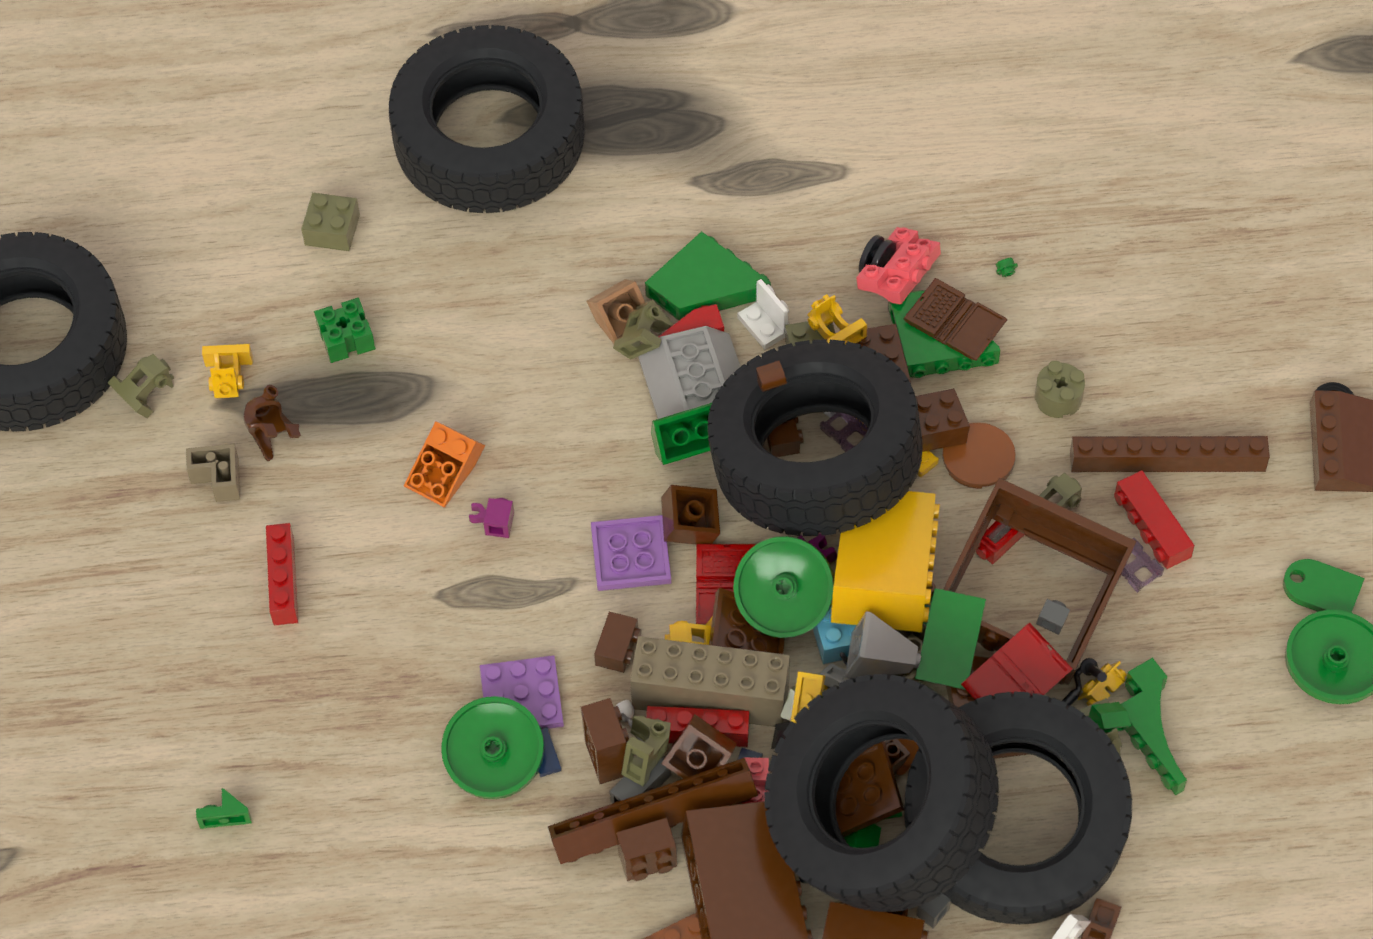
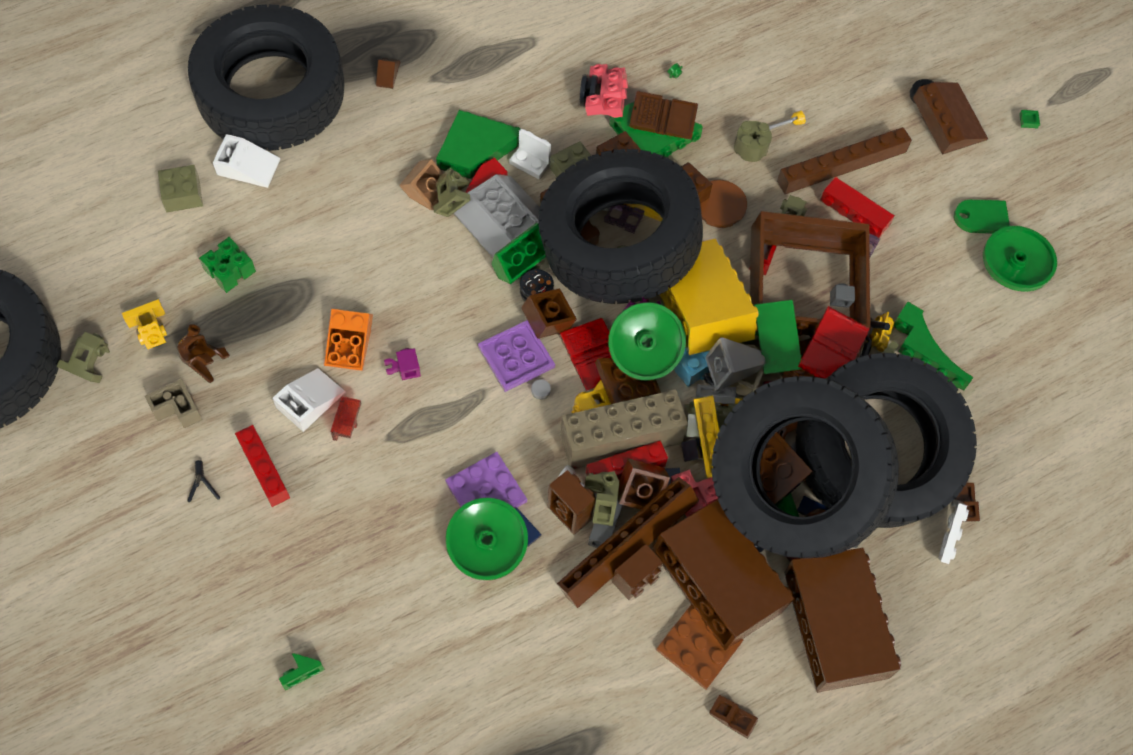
camera: 30 degrees left, 5 degrees up
reddish brown brick [594,611,642,673] -> none
reddish brown brick [756,361,787,392] -> none
yellow tile [807,294,867,345] -> none
green piece [1088,702,1131,733] -> none
none -> black plant [187,460,220,502]
none -> white slope [213,134,280,188]
none -> white slope [272,368,346,432]
none -> clear red panel [330,396,361,441]
none -> reddish brown slope [376,58,400,89]
none -> black head [520,269,554,301]
none -> light grey tile [531,380,551,400]
none -> hinge [769,110,806,130]

